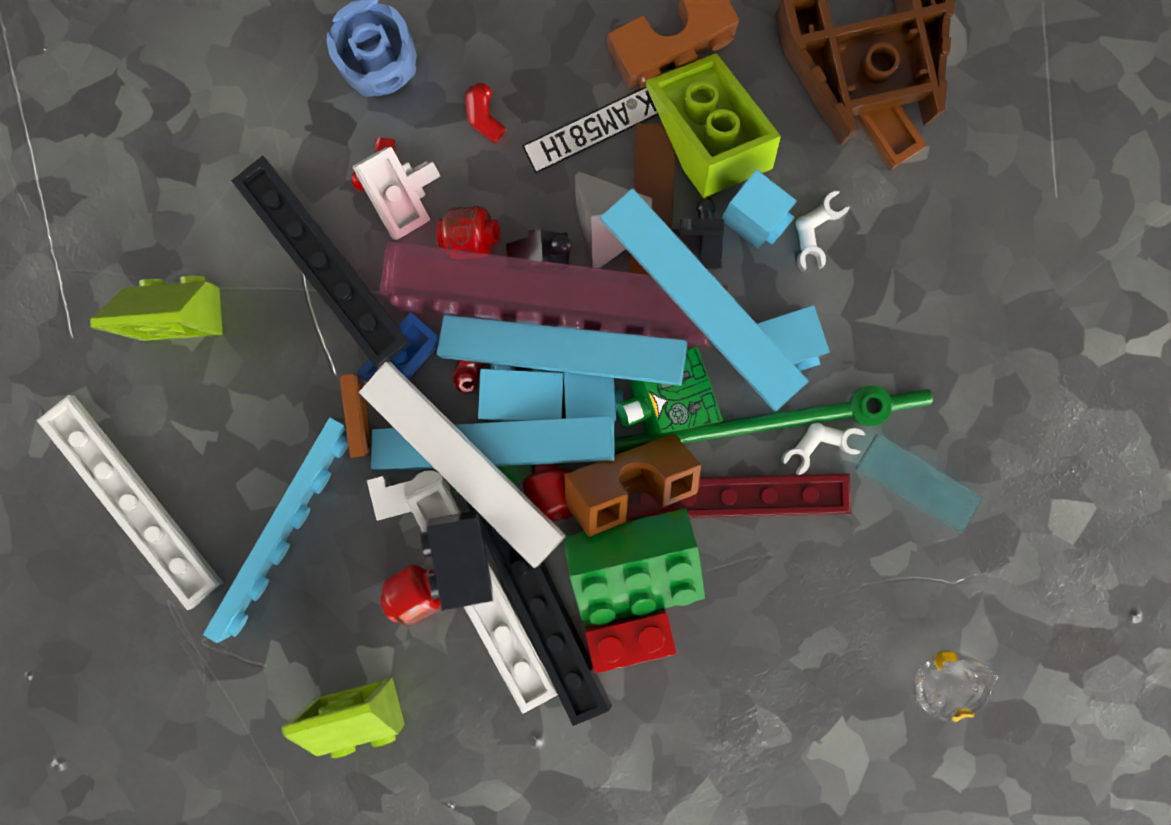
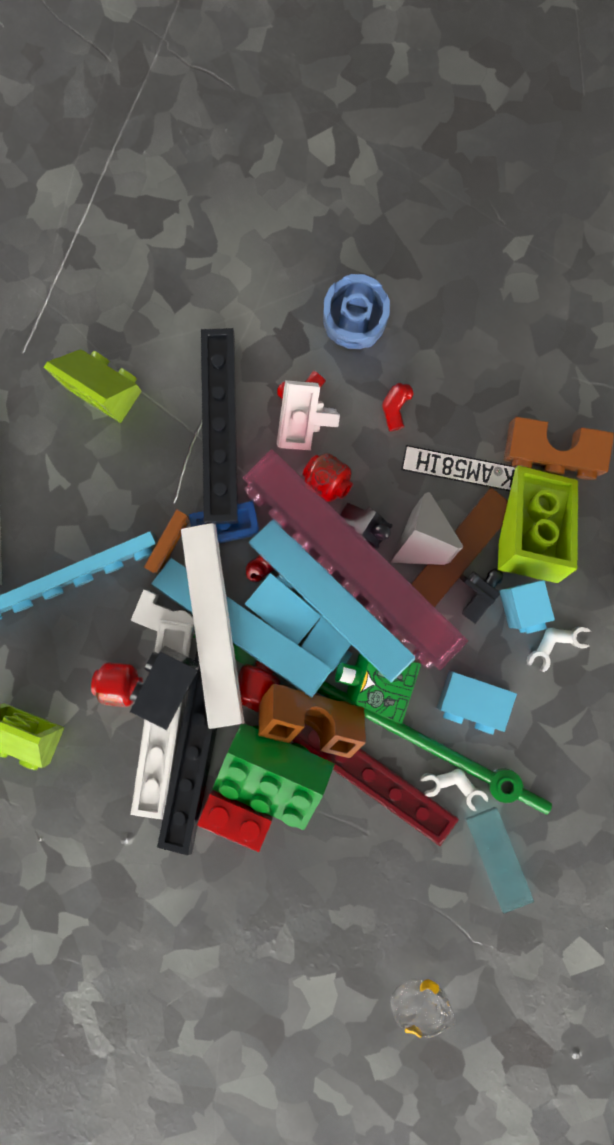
camera: 35 degrees right, 0 degrees up
medium azure tile [600,188,809,411] -> none

